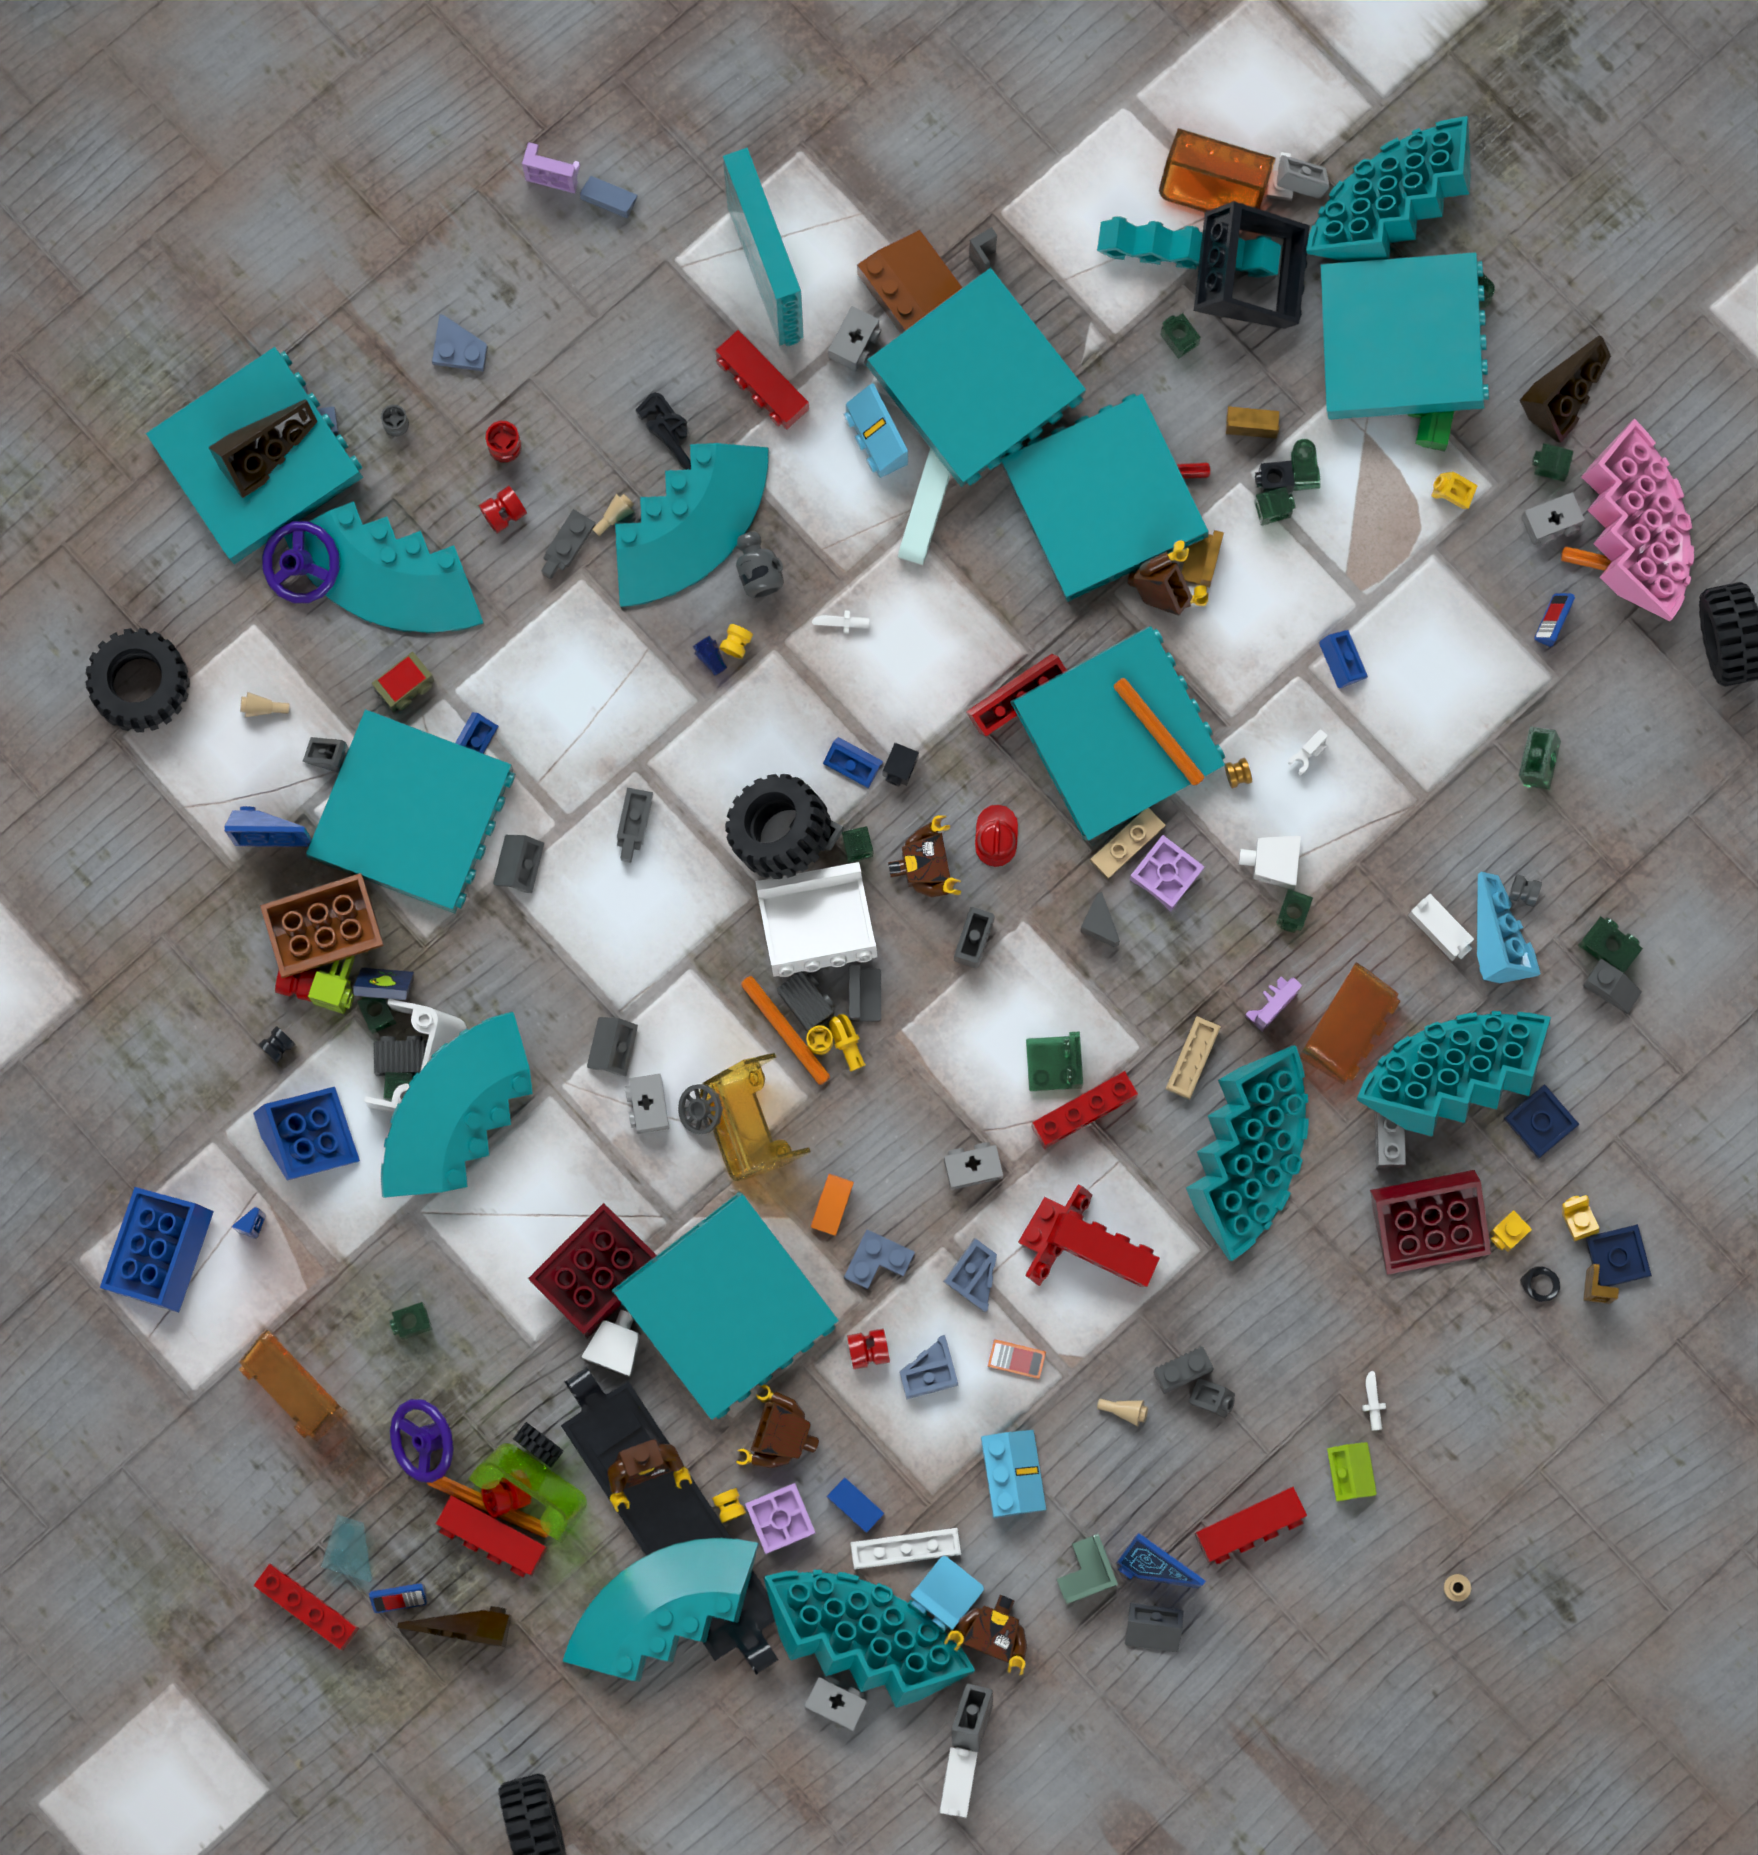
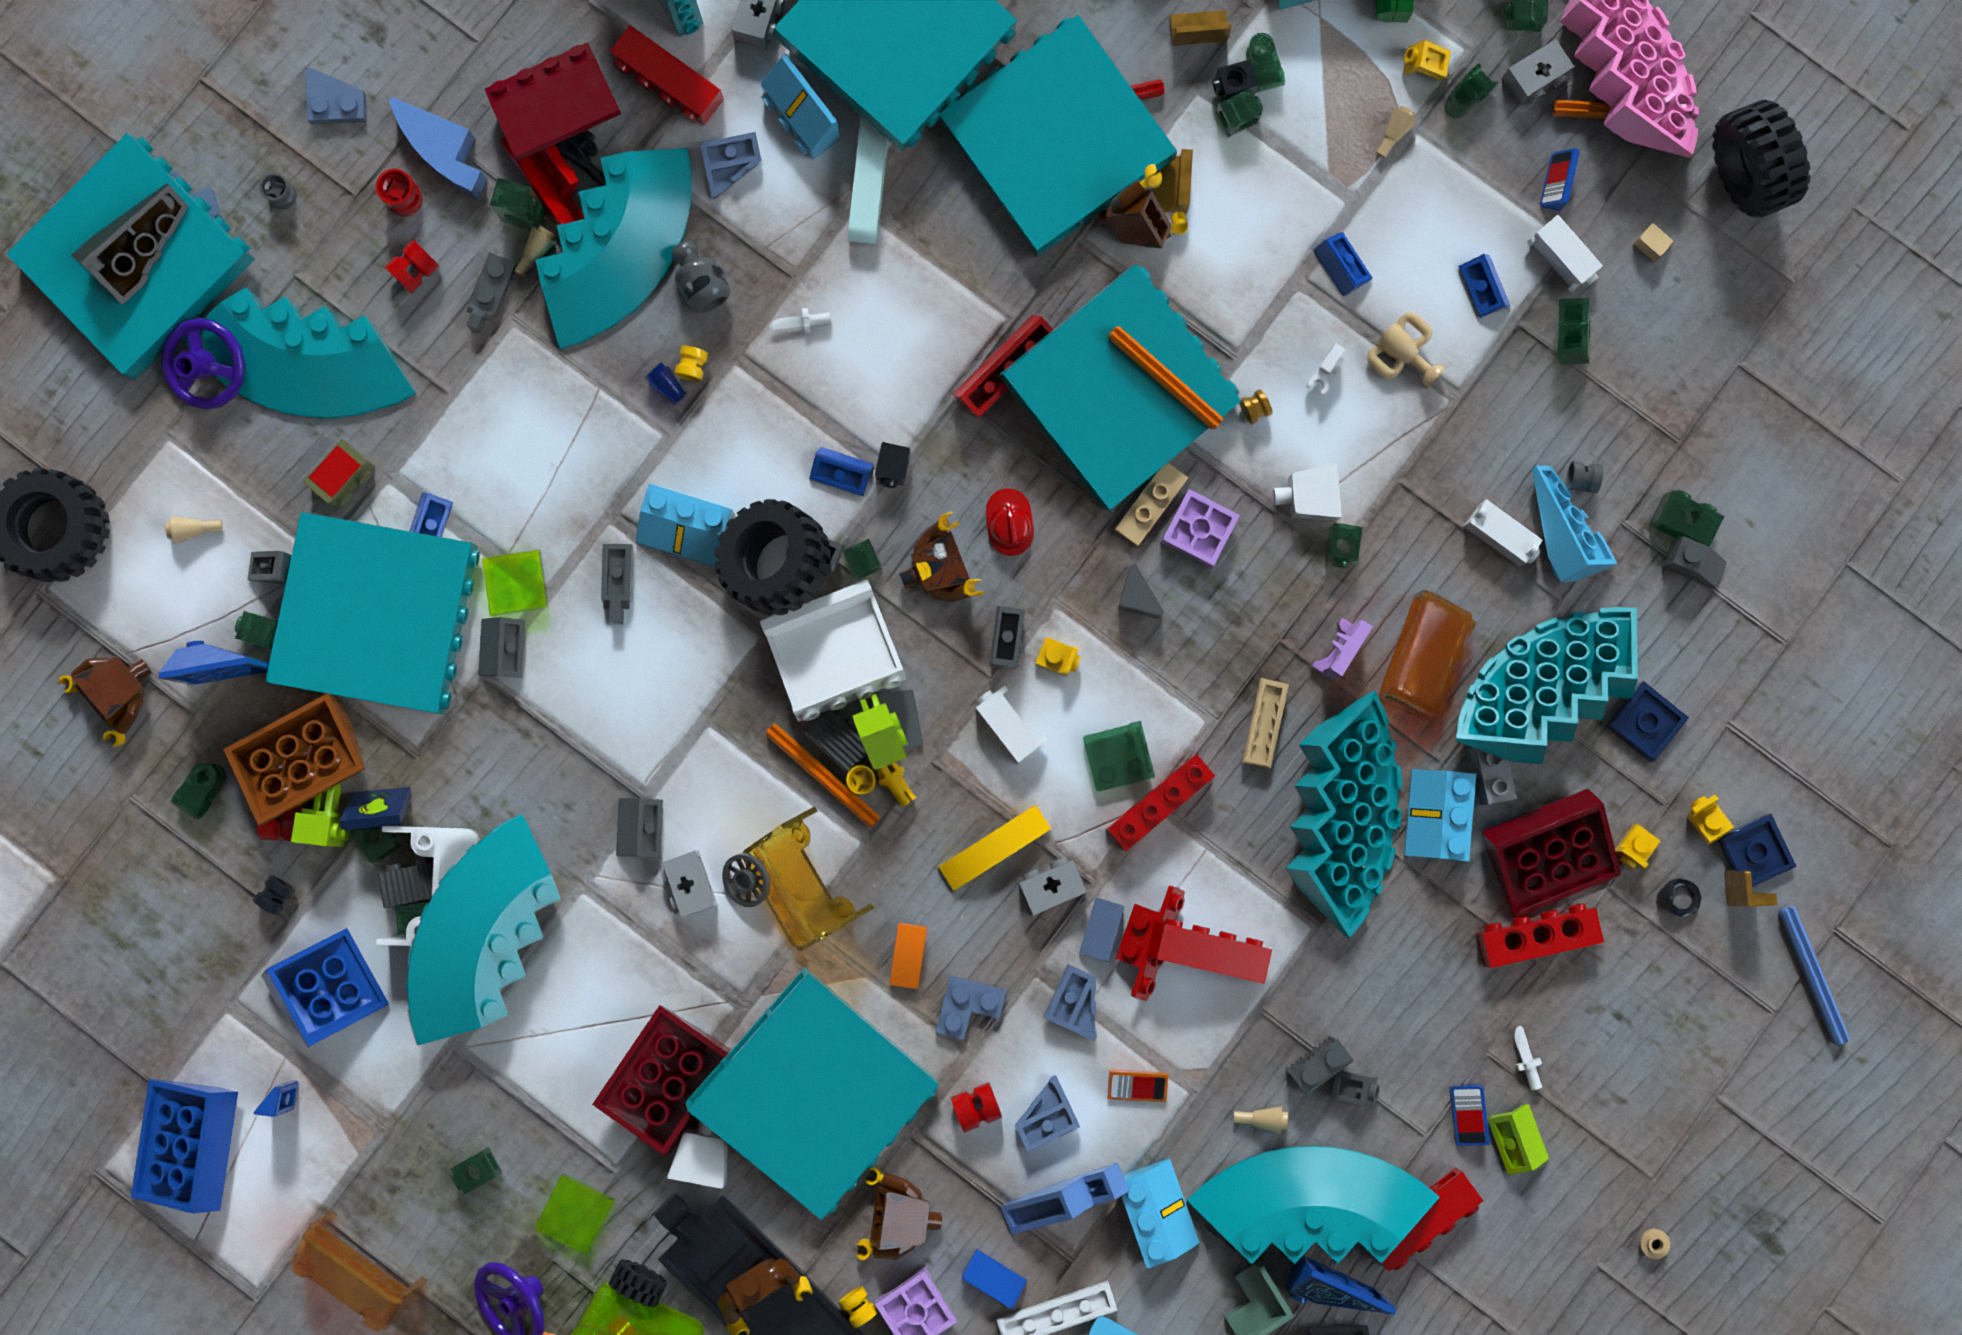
camera: 15 degrees left, 5 degrees up
none -> reddish brown torso [58,657,152,748]
none -> clear green piece [171,763,226,820]
none -> clear green brick [235,611,278,649]
none -> medium blue slope [389,97,487,200]
none -> clear neon green plate [482,550,549,616]
none -> dark red slope [484,42,621,161]
none -> clear green brick [490,178,544,230]
none -> red bracket [500,137,585,225]
none -> clear neon green plate [534,1173,615,1255]
none -> medium azure slope [636,483,736,567]
none -> sand blue wing [700,132,762,199]
none -> lime brick [852,694,908,770]
none -> yellow slope [938,805,1051,891]
none -> white brick [976,686,1048,764]
none -> medium blue slope [1000,1162,1129,1234]
none -> yellow bracket [1035,637,1081,677]
none -> sand blue slope [1079,897,1125,962]
none -> teal brick [1187,1145,1440,1264]
none -> tan piece [1367,312,1446,389]
none -> tan cone [1376,106,1417,158]
none -> medium azure slope [1404,769,1476,861]
none -> clear green piece [1444,63,1499,118]
none -> slope [1449,1084,1490,1146]
none -> blue slope [1458,254,1510,318]
none -> red brick [1476,903,1605,968]
none -> white brick [1527,215,1603,293]
none -> tan slope [1633,223,1674,262]
none -> medium blue axle [1779,906,1850,1045]

